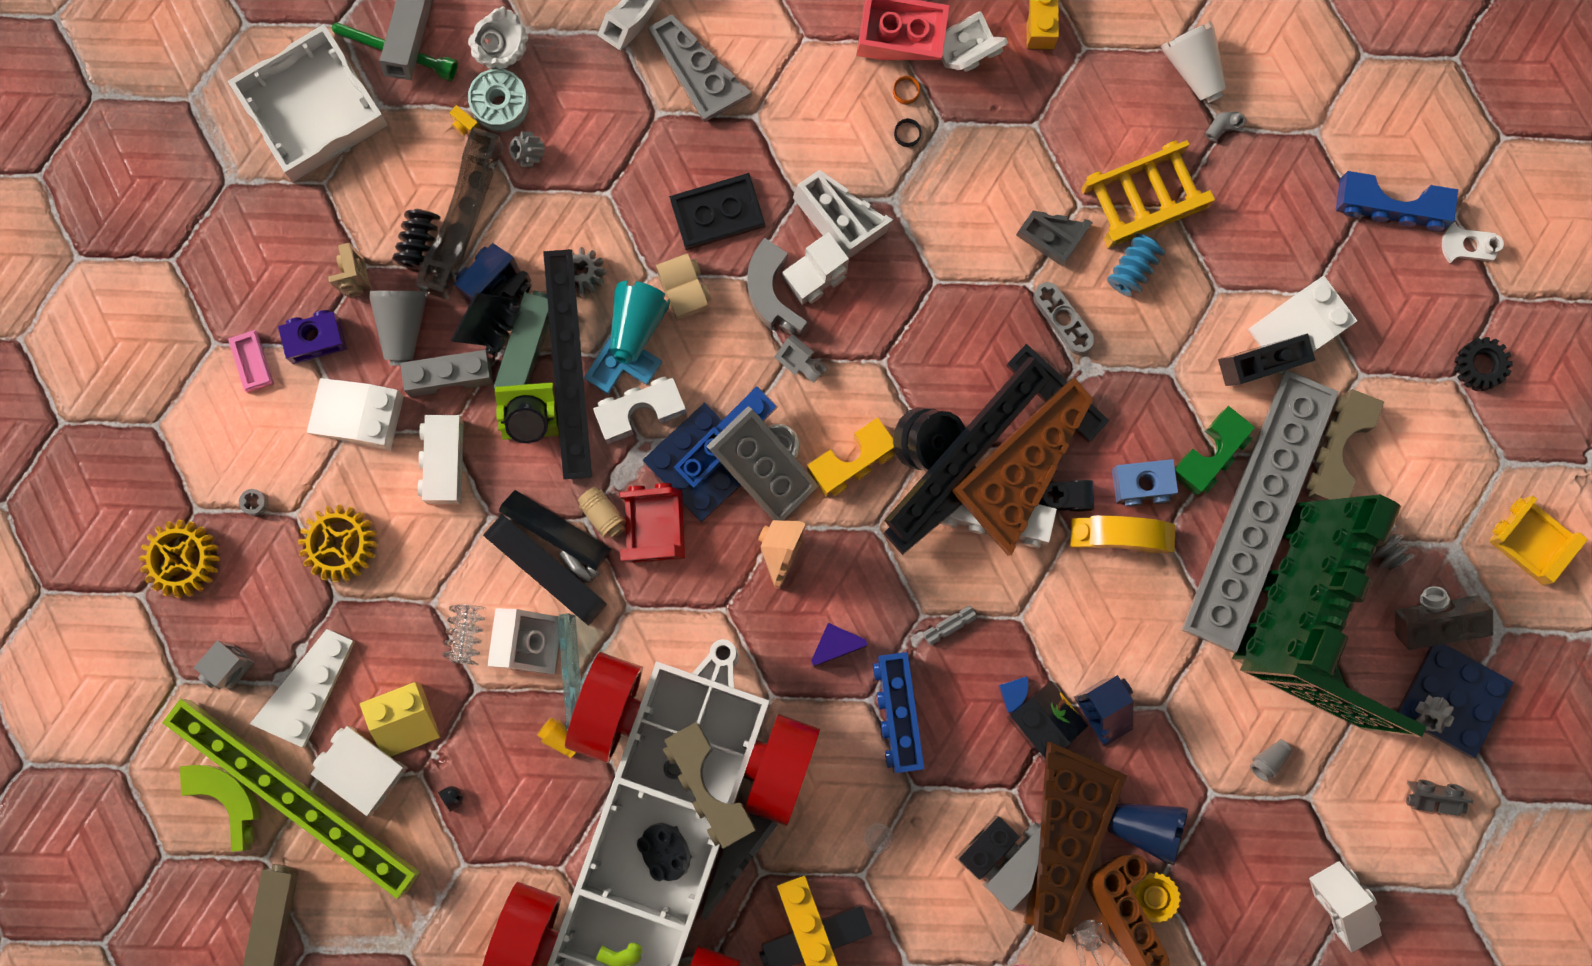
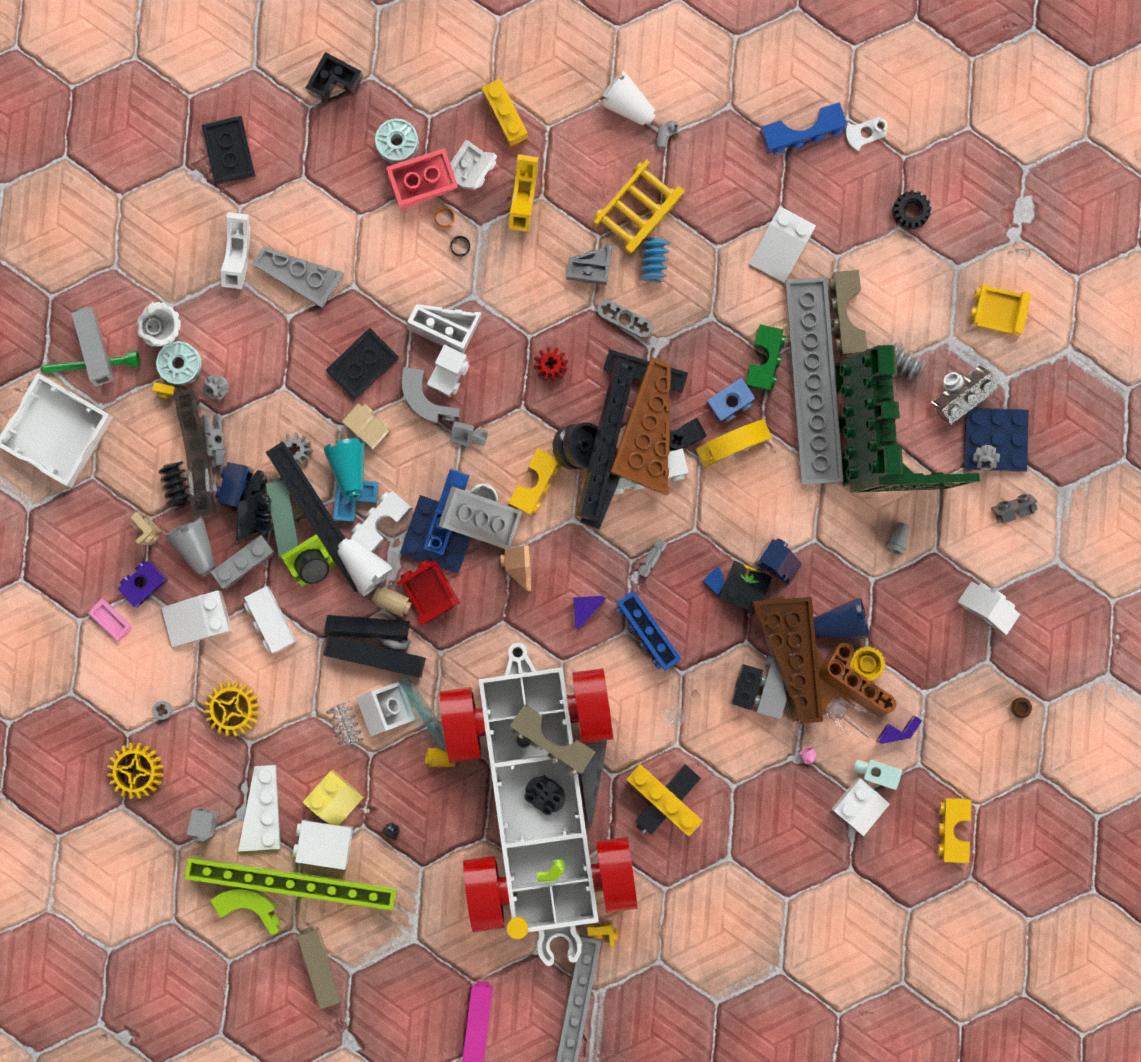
camera: 25 degrees left, 5 degrees up
black slope [1218,333,1316,386] -> none
none -> light grey hinge [202,414,226,467]
none -> white cone [337,538,393,596]
none -> yellow arch [508,155,539,232]
none -> red gear [534,347,568,382]

